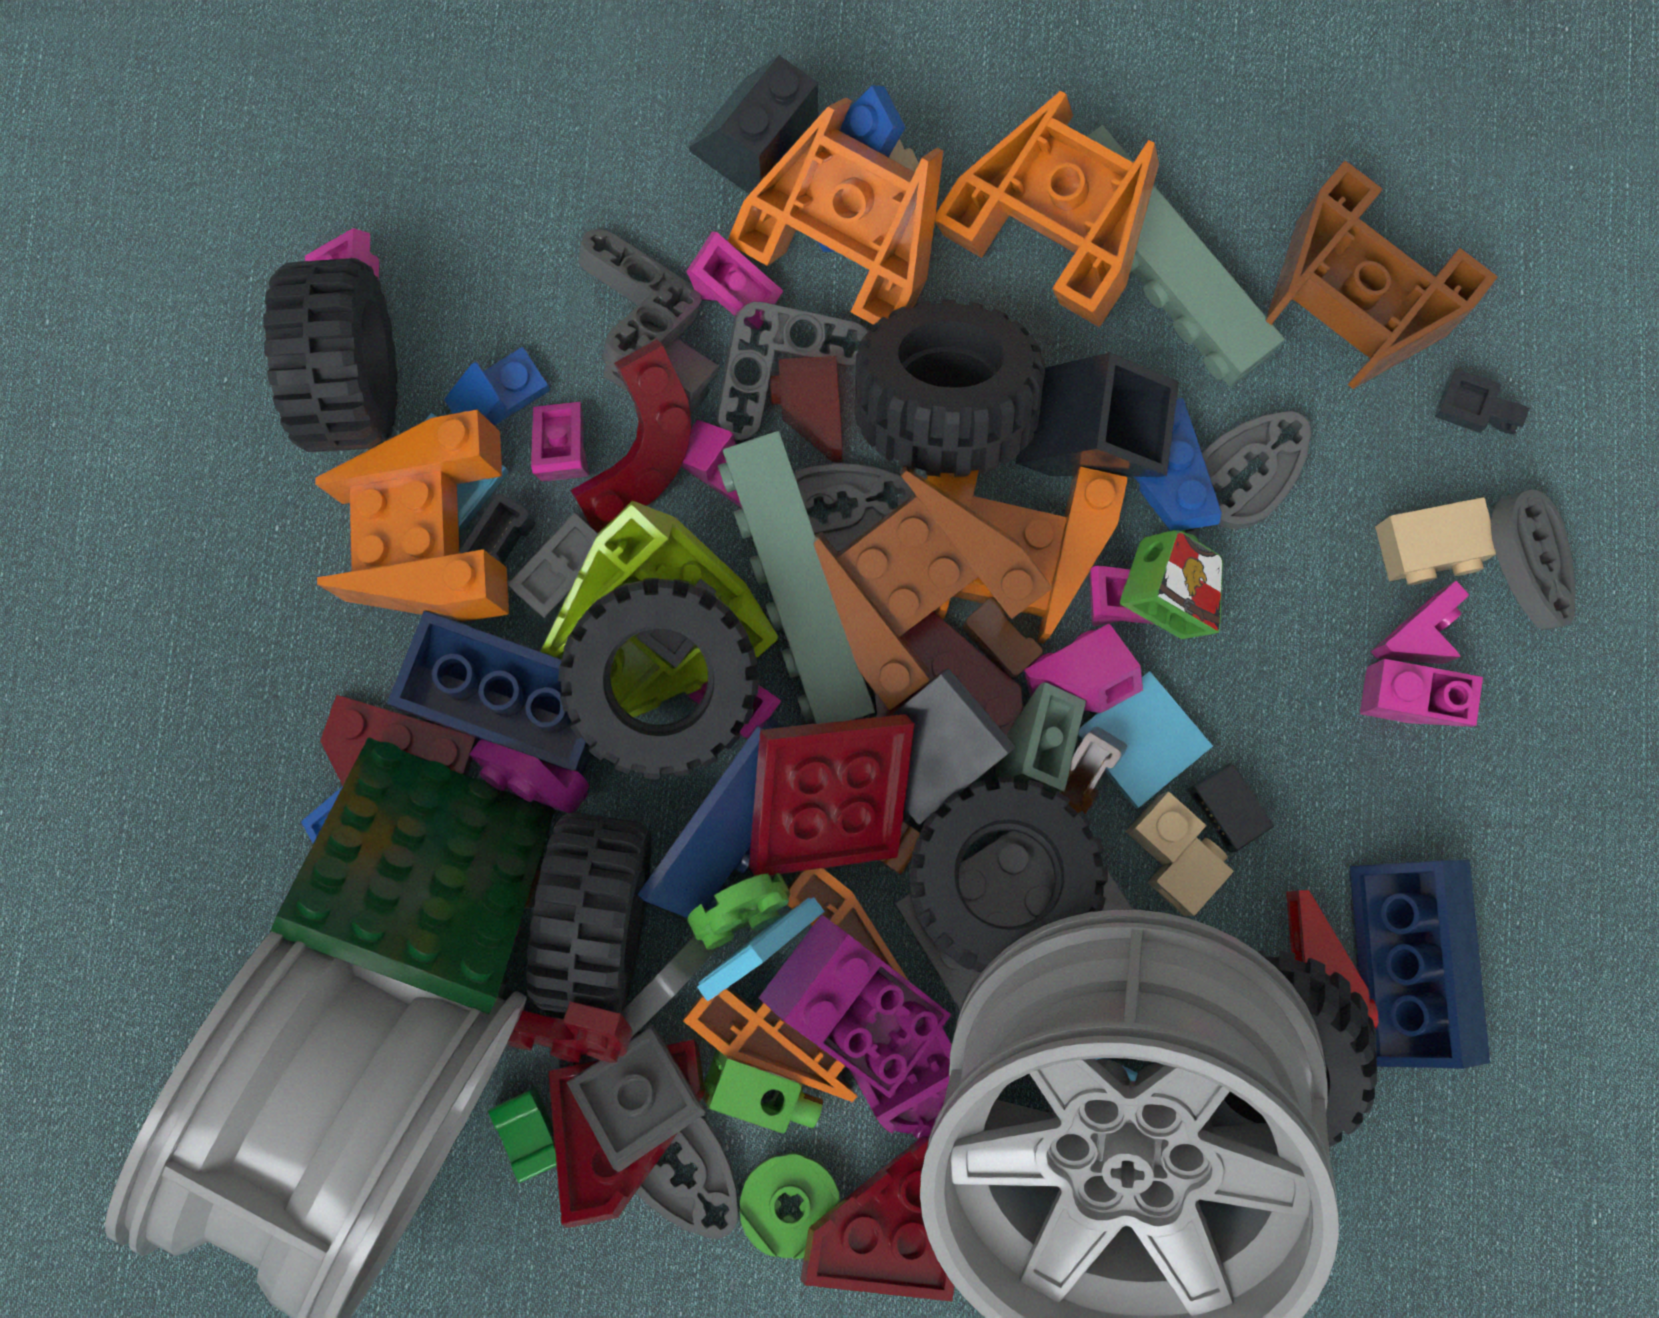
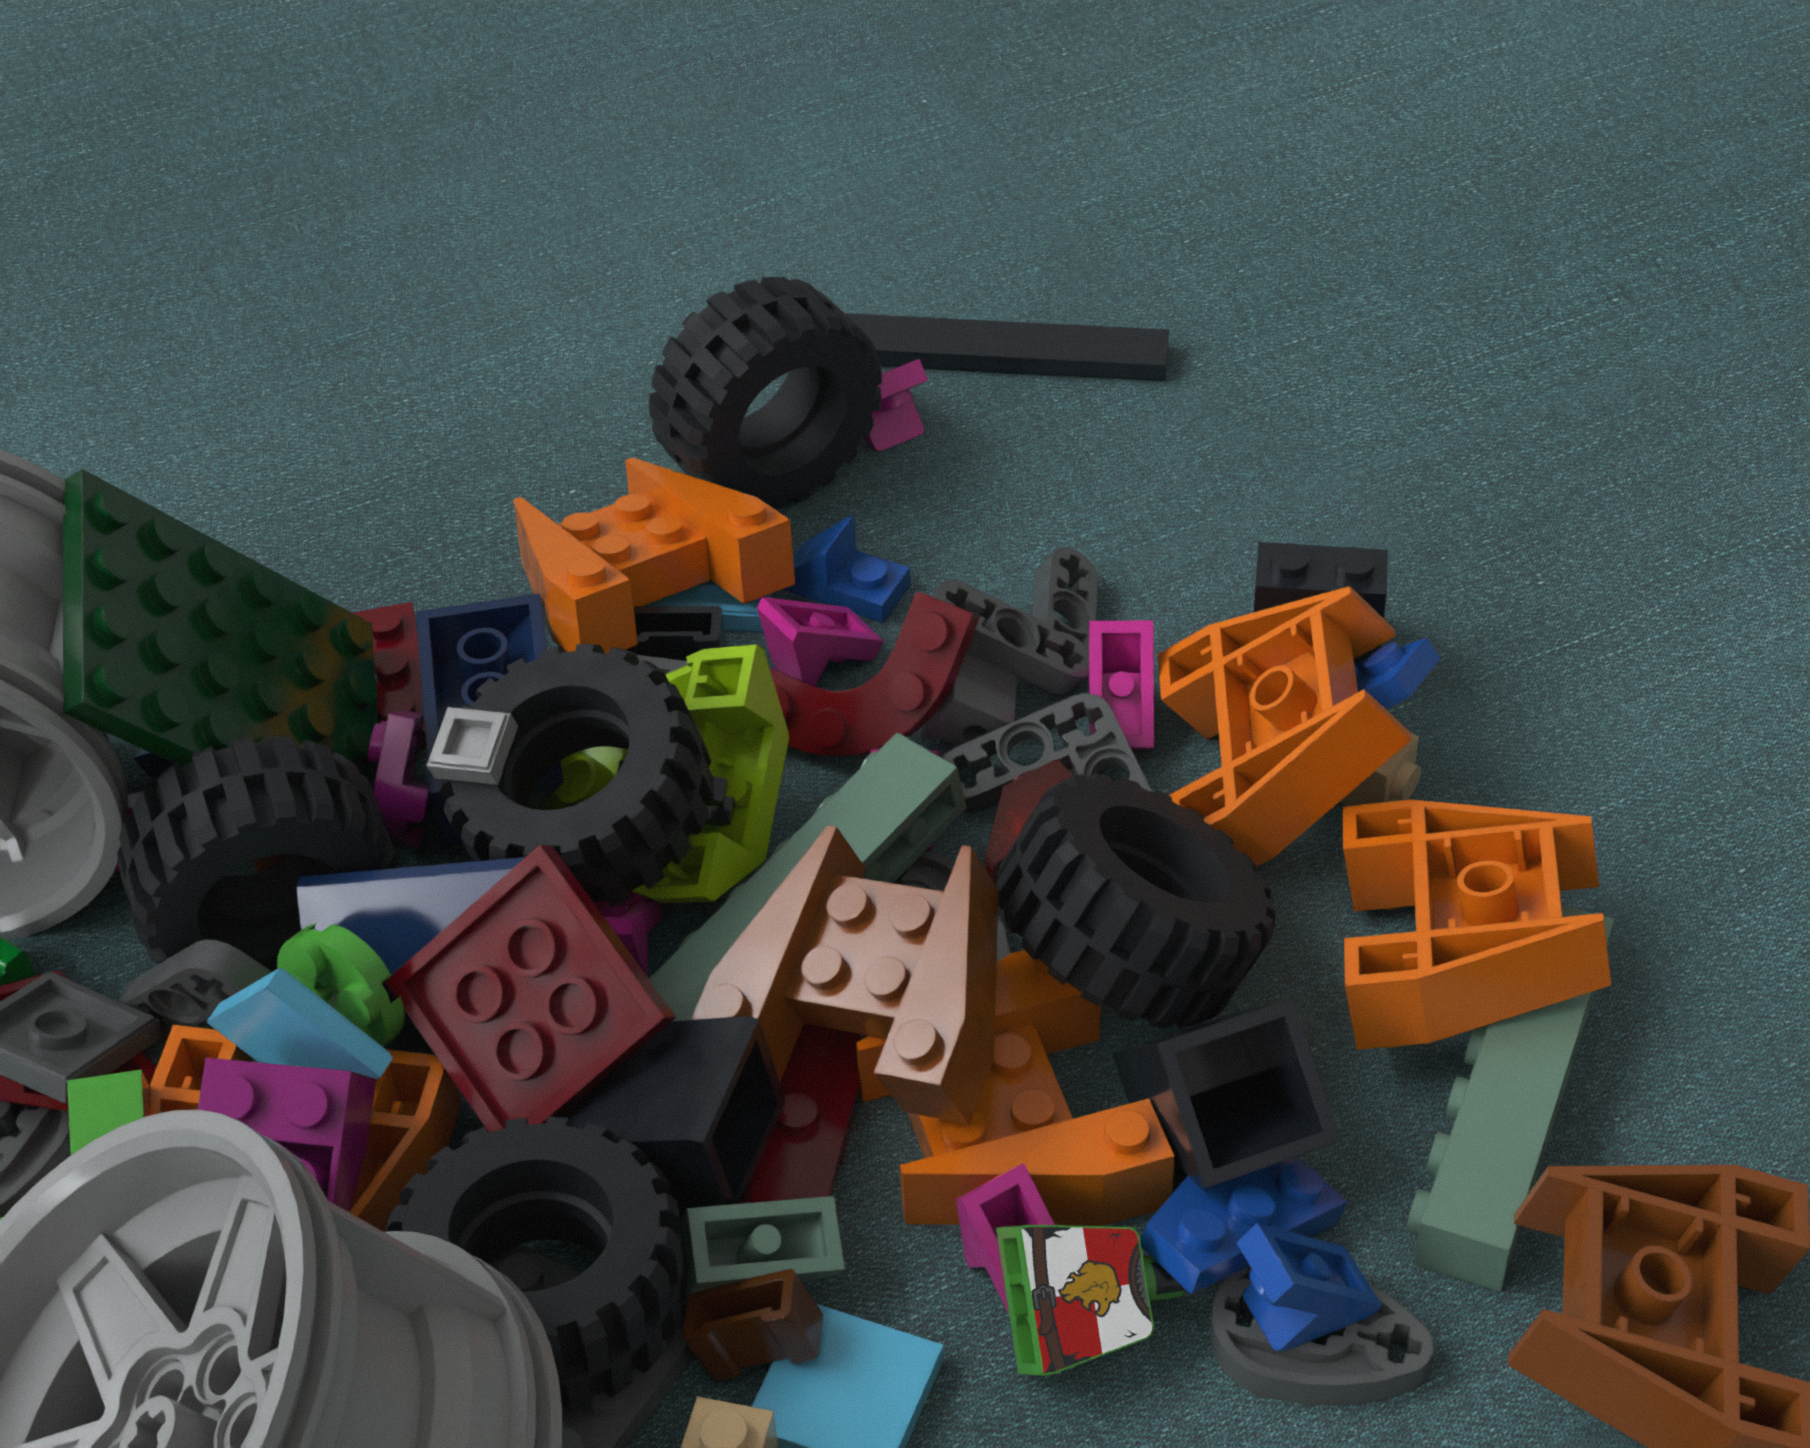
camera: 65 degrees right, 35 degrees down
dark red plate [507,1002,633,1063] -> none
reddish brown piece [963,597,1043,680] -> none
dark pink slope [1024,623,1143,713] -> none
none -> light grey tile [427,707,518,785]
none -> black tile [845,313,1169,381]
none -> blue slope [1236,1223,1382,1351]

